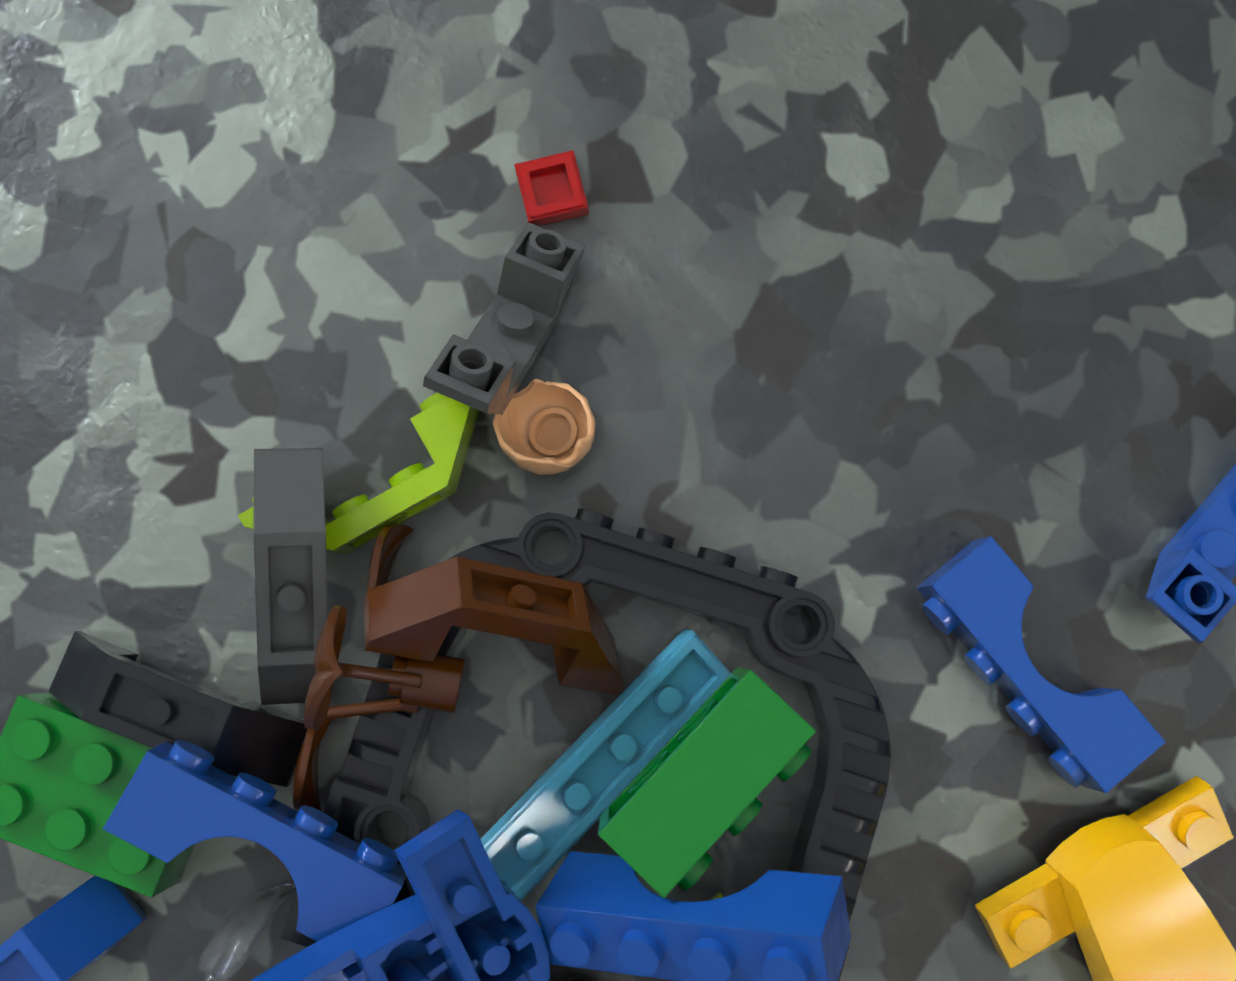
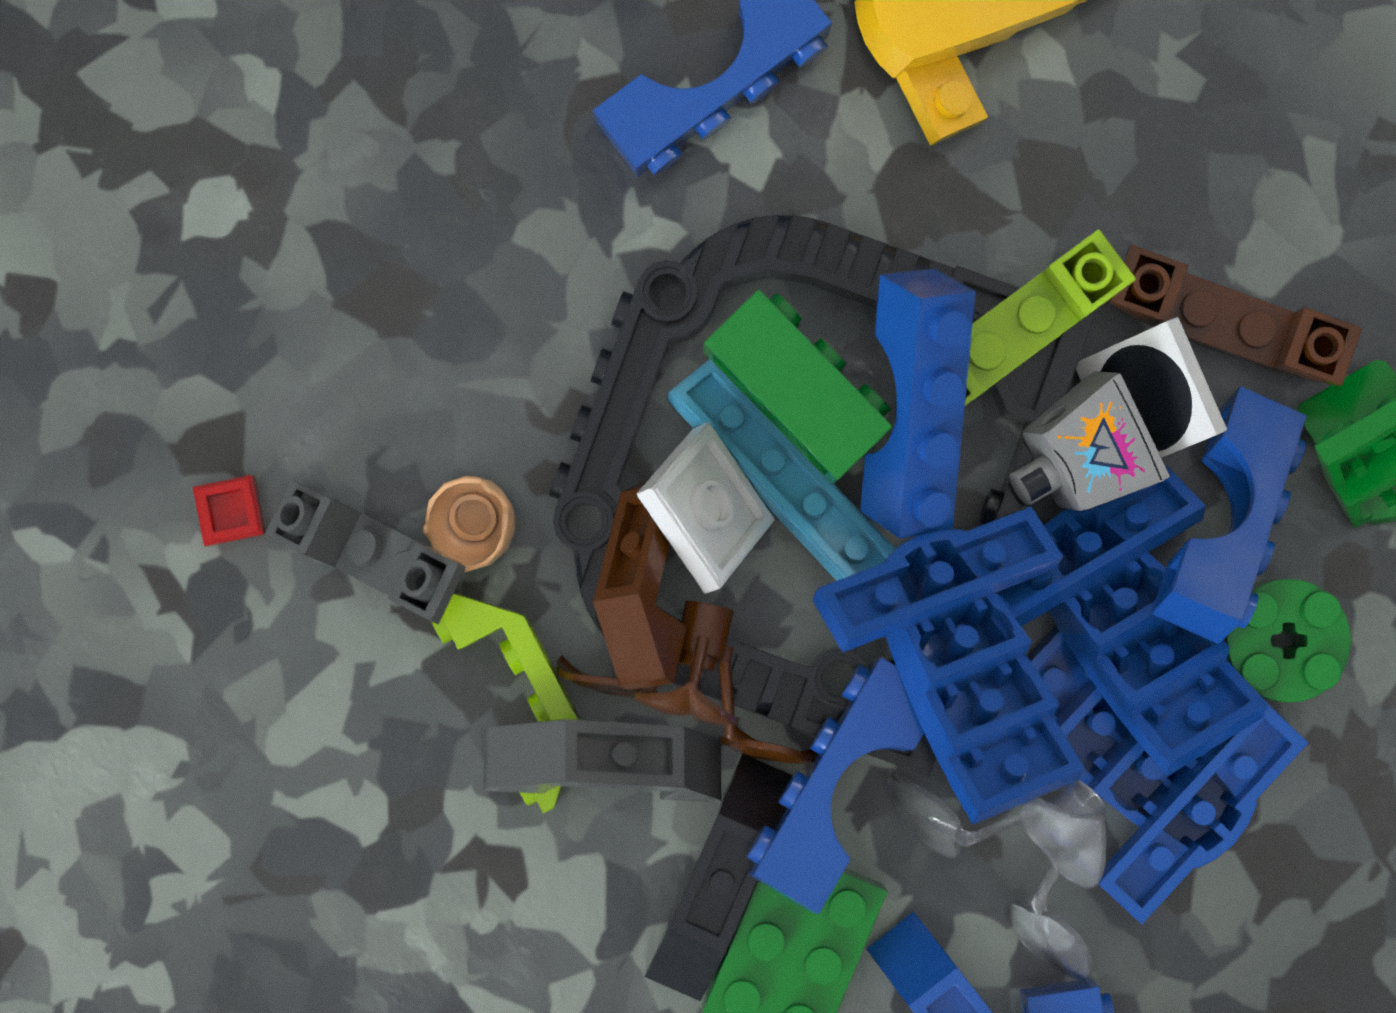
camera: 85 degrees left, 5 degrees up
none -> white tile [636,422,775,594]

